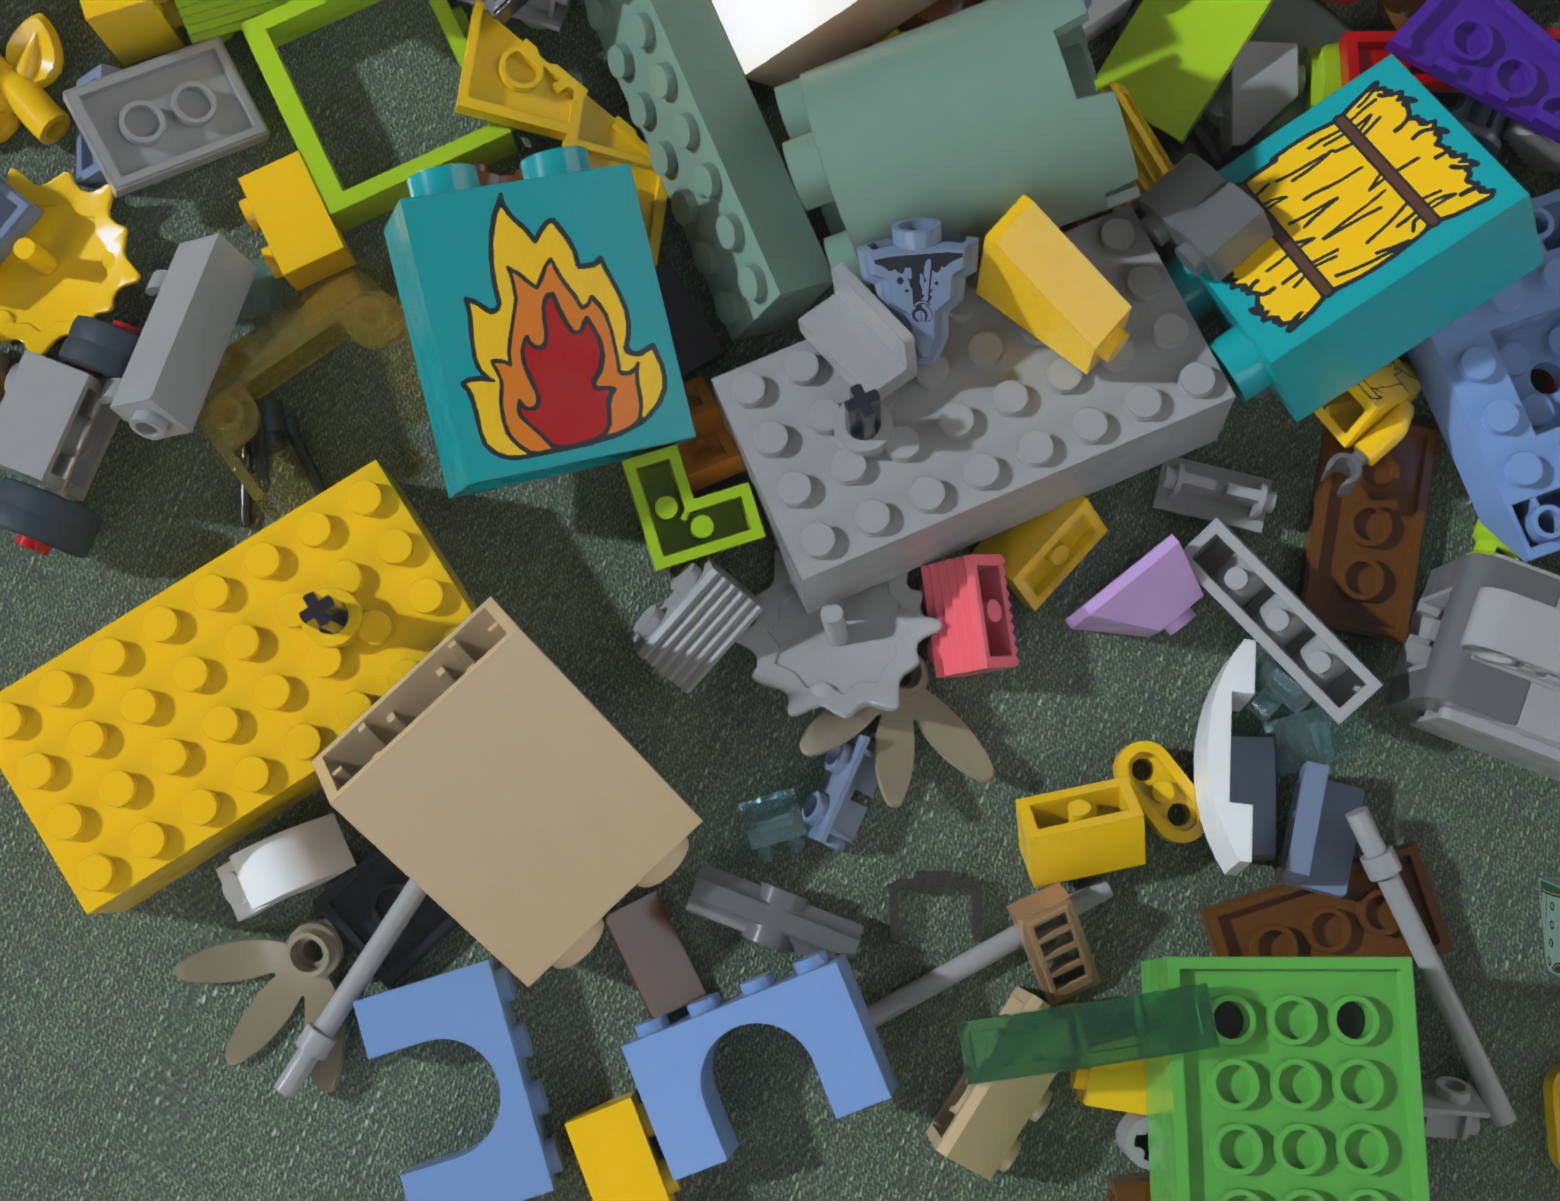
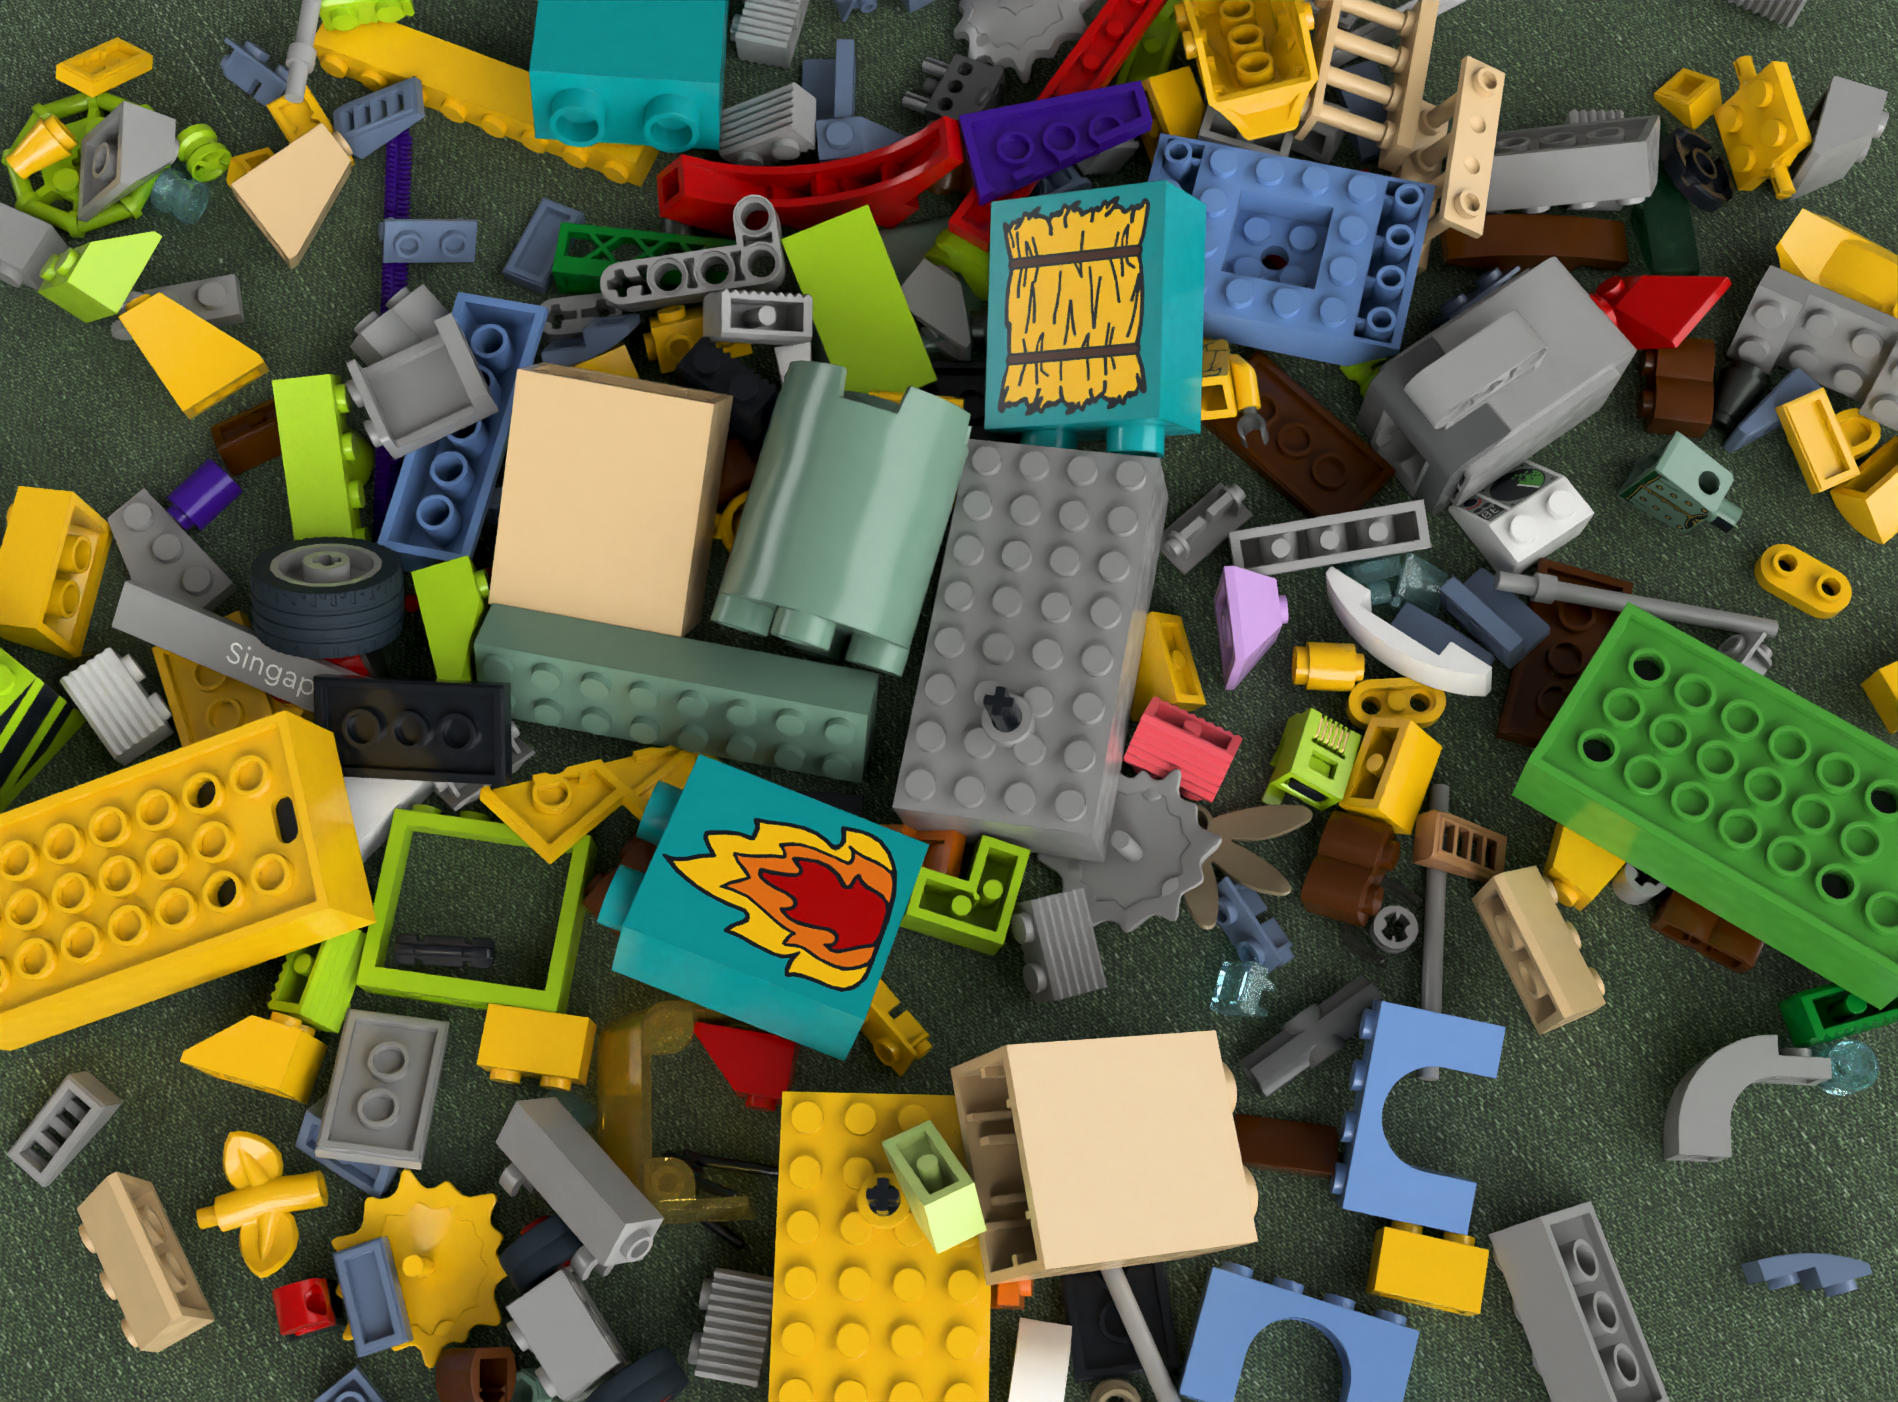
camera: 50 degrees left, 10 degrees down
light grey panel [798,262,918,401] -> none
sand blue rock [857,217,979,365] -> none
clear green slope [956,983,1220,1085] -> none
yellow slope [976,194,1132,375] -> none
dark grey brick [1136,153,1274,282] -> none
none -> black axle [393,934,496,969]
none -> light grey brick [688,1267,774,1388]
none -> red slope [694,1022,800,1112]
none -> yellow hinge [860,978,933,1077]
none -> yellowish green slope [882,1120,987,1254]
none -> lime piece [1260,708,1362,811]
none -> yellow brick [1292,642,1365,692]
none -> reddish brown brick [1300,810,1401,928]
none -> light grey bush [1369,905,1418,954]
none -> white slope [1448,460,1594,574]

